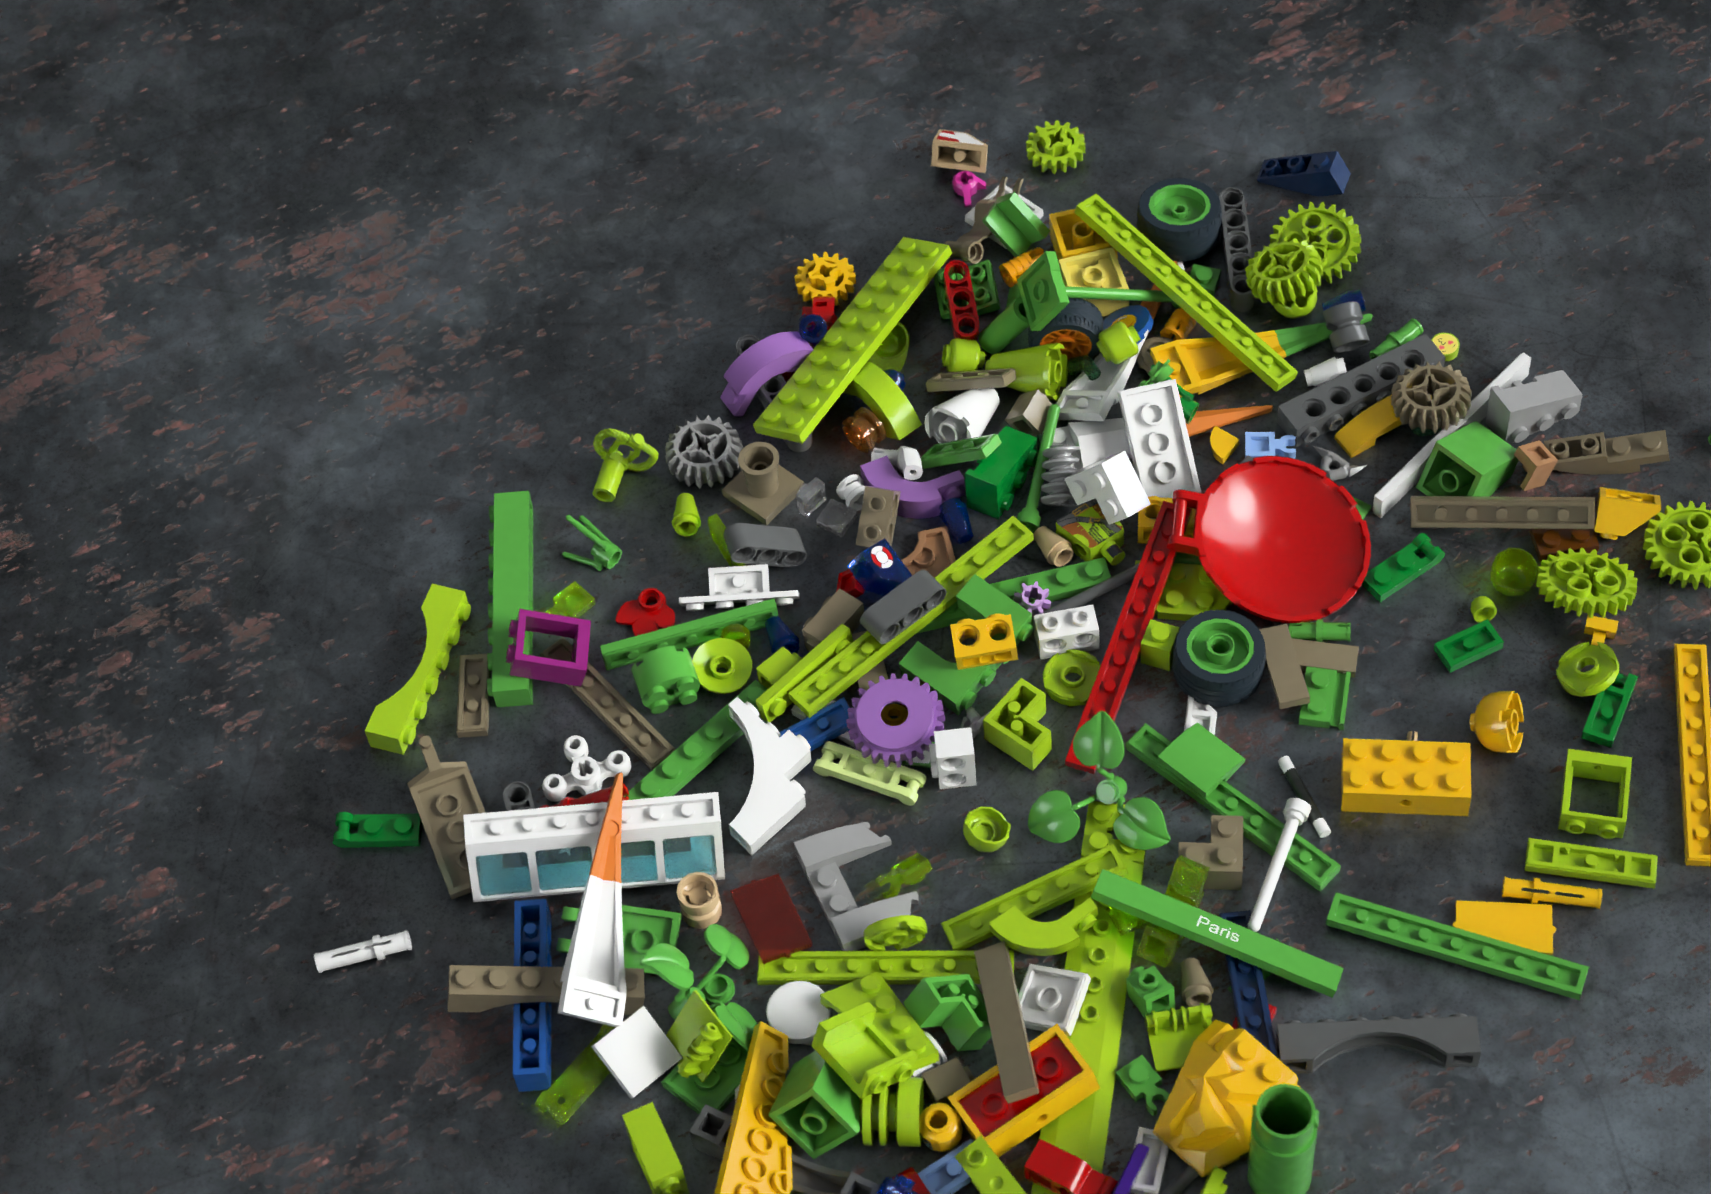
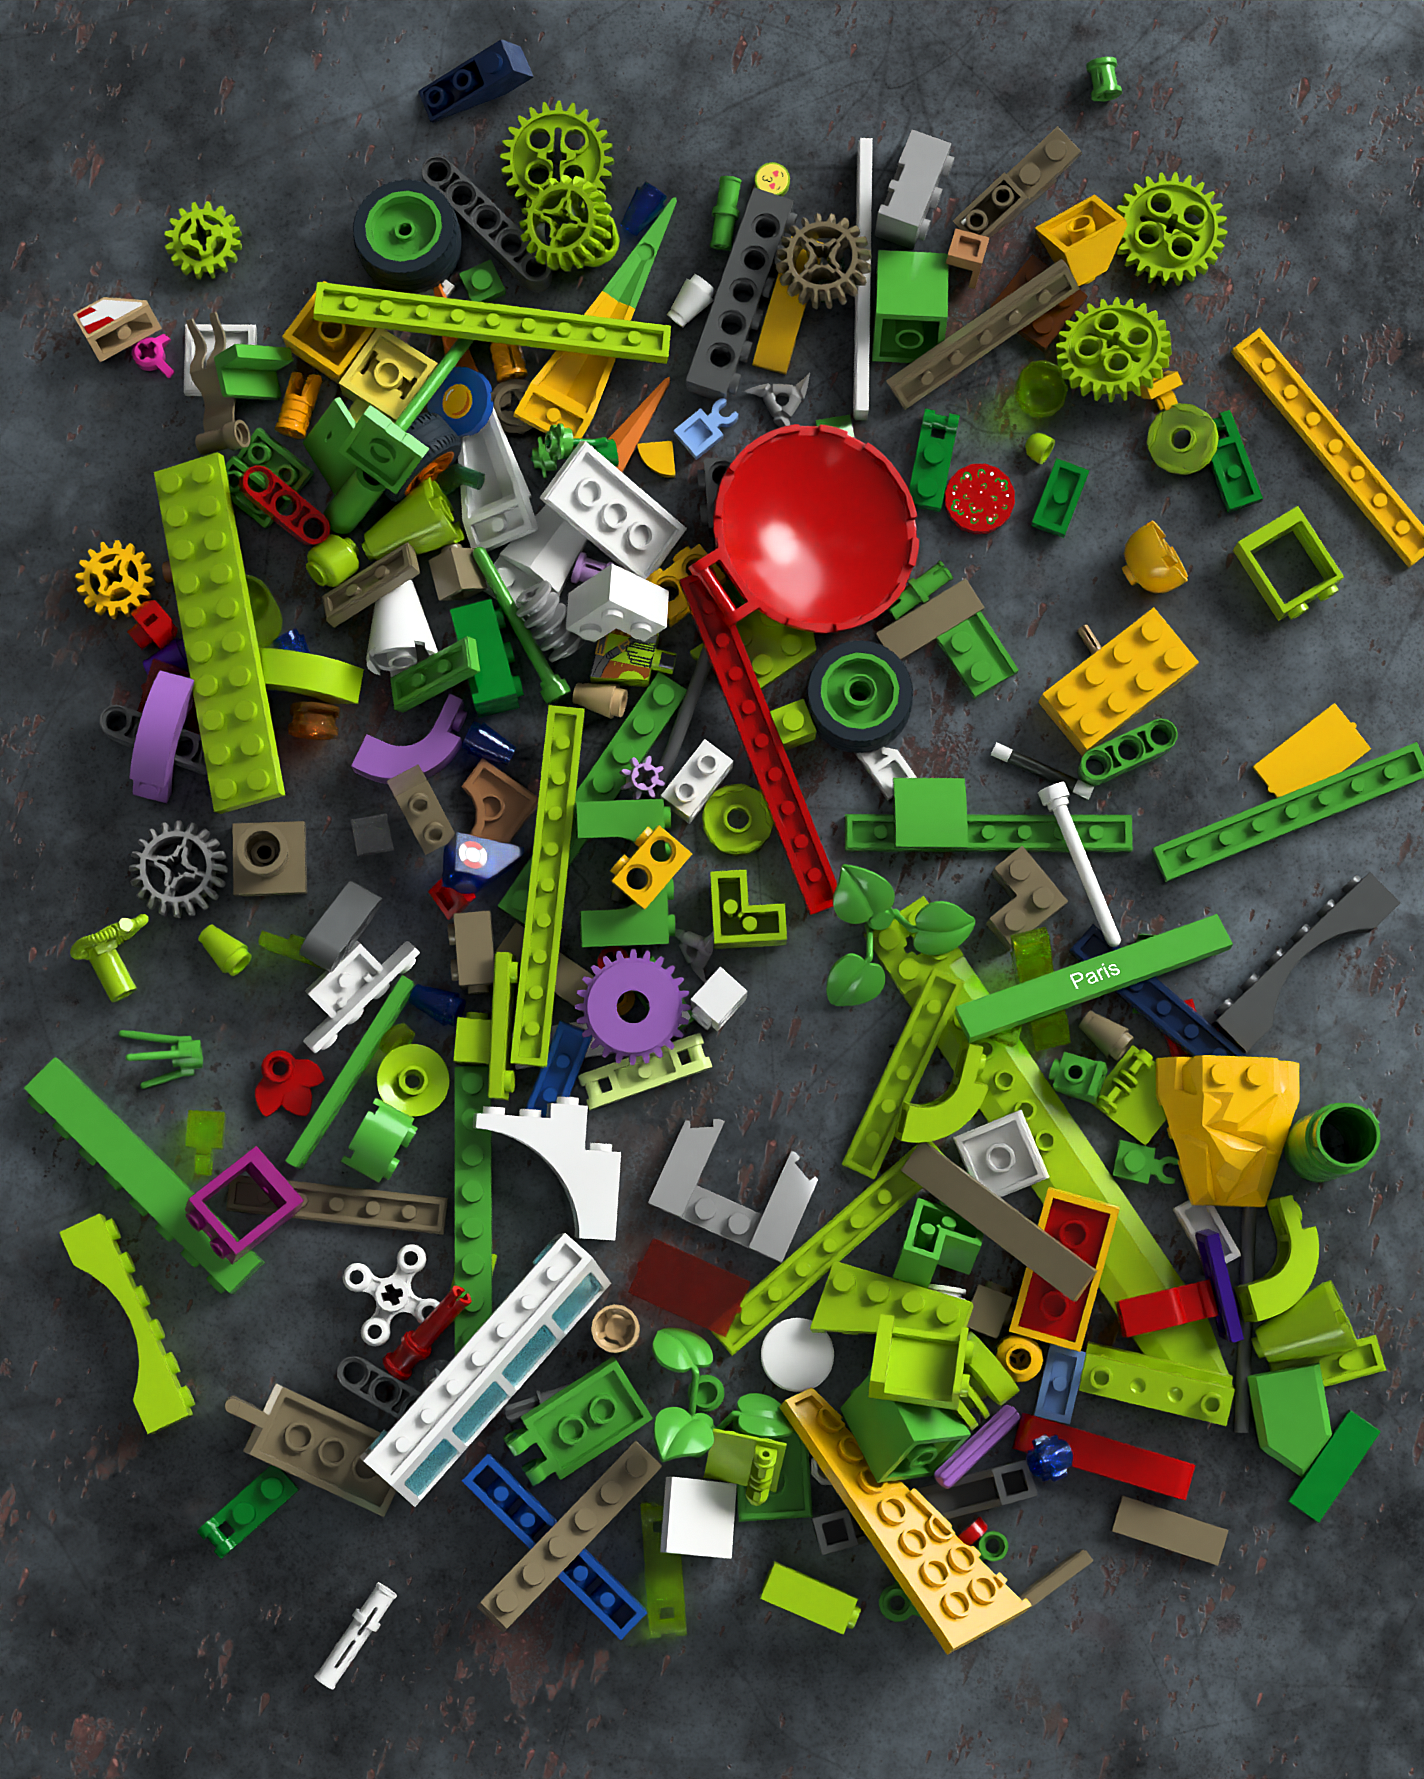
camera: 50 degrees left, 25 degrees up
dark tan tile [456,654,491,738] -> none
white plate [558,772,627,1027] -> none
clear plate [796,477,827,517] -> none
clear blue cone [799,314,827,343] -> none
white wheel [836,474,865,511] -> none
dark grey beam [860,569,947,644] -> none
lime tile [863,915,928,951] -> none
white arm [871,446,923,480] -> none
clear neon green plate [875,853,933,899] -> none
lime hair [963,806,1011,853] -> none
lime head [1096,322,1141,365] -> none
dark tan tile [1259,624,1310,709] -> none
dark grey wheel [1323,302,1370,353] -> none
yellow pin [1502,877,1602,909] -> none
lime plate [1524,838,1658,889] -> none
none -> medium lavender axle [934,1405,1021,1489]
none -> red tile [944,463,1015,534]
none -> bright green beam [1077,718,1178,786]

